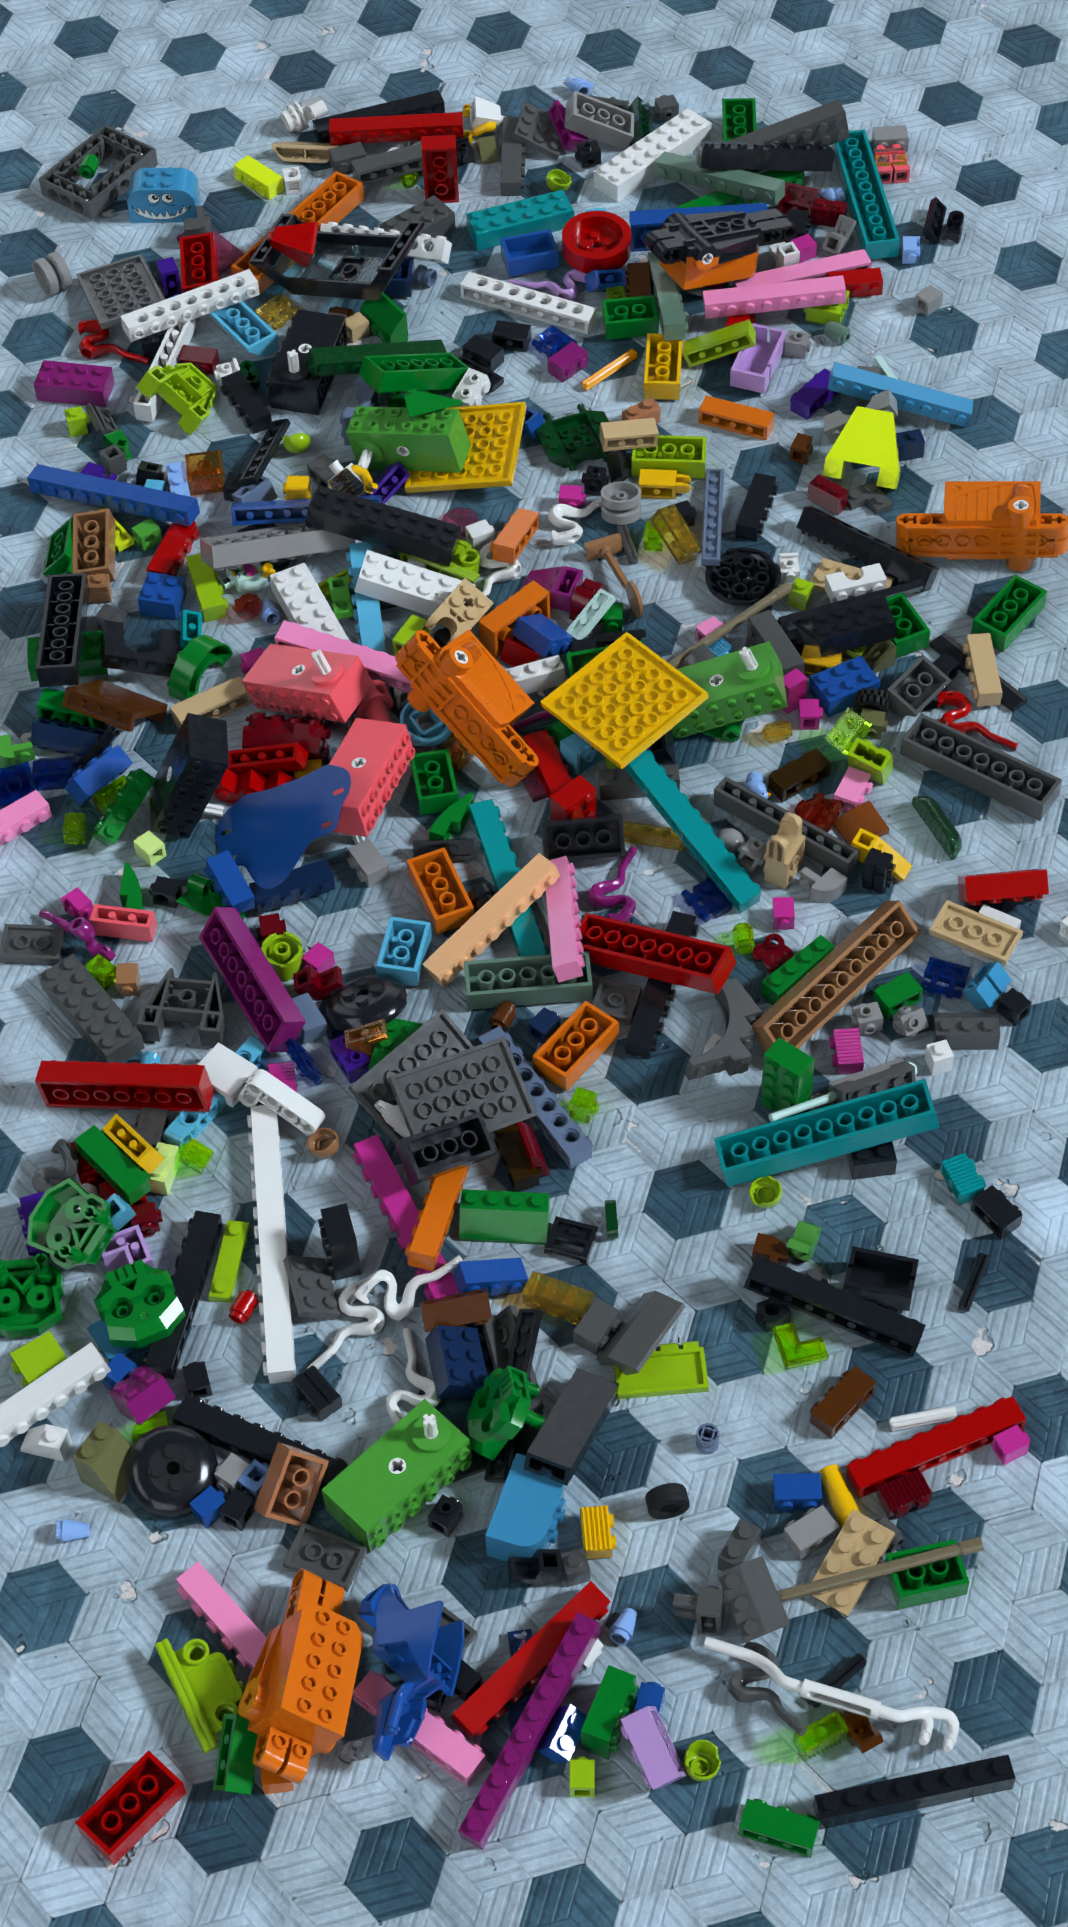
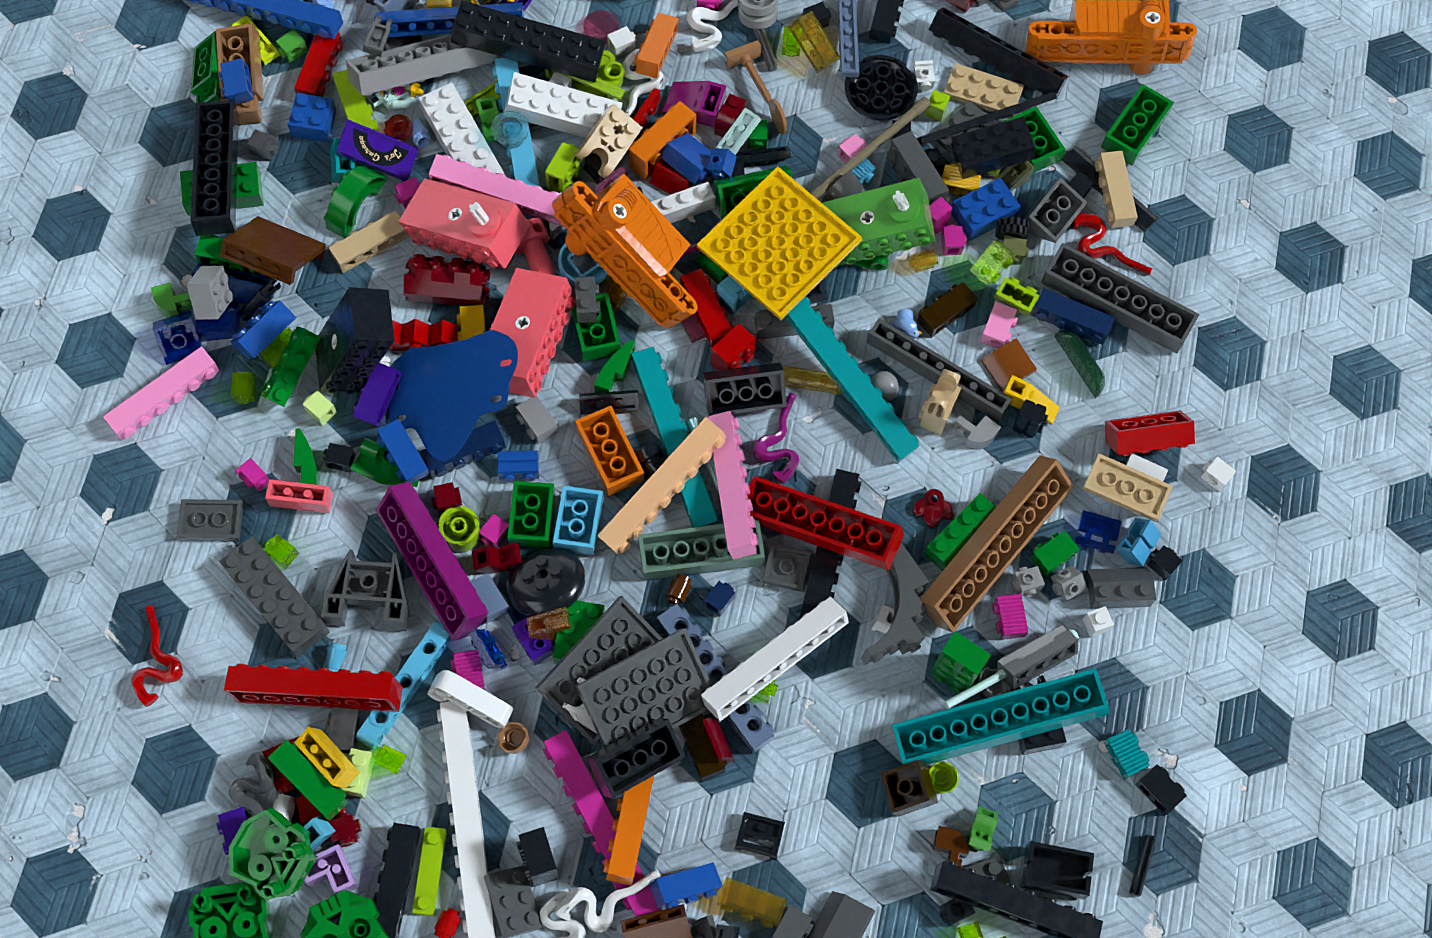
camera: 10 degrees left, 15 degrees up
magenta animal [39,909,116,963] -> none
black arch [101,620,181,677] -> none
medium nougat brick [115,963,140,997] -> none
white panel [196,1042,258,1108] -> none
red brick [227,742,308,776] -> none
green slope [459,1189,550,1245] -> none
orange brick [533,1000,619,1092] -> none
dark green beam [605,1200,618,1239] -> none
clear blue plate [681,878,733,923] -> none
clear neon green brick [732,922,755,954] -> none
light grey brick [737,837,766,873] -> none
dark pink brick [772,897,795,930] -> none
clear red slope [795,793,845,833] -> none
white arch [824,563,887,603] -> none
none -> light grey brick [186,266,232,319]
none -> blue brick [219,58,254,104]
none -> dark purple tile [336,119,418,182]
none -> dark purple brick [353,363,402,427]
none -> dark grey hinge [363,15,393,57]
none -> clear light blue piece [491,111,529,149]
none -> blue brick [498,450,539,482]
none -> green brick [508,481,555,548]
none -> dark grey brick [575,277,600,323]
none -> red plate [633,88,660,130]
none -> white brick [701,597,849,721]
none -> blue brick [707,148,737,179]
none -> dark brown brick [880,760,938,816]
none -> dark blue brick [1032,288,1115,345]

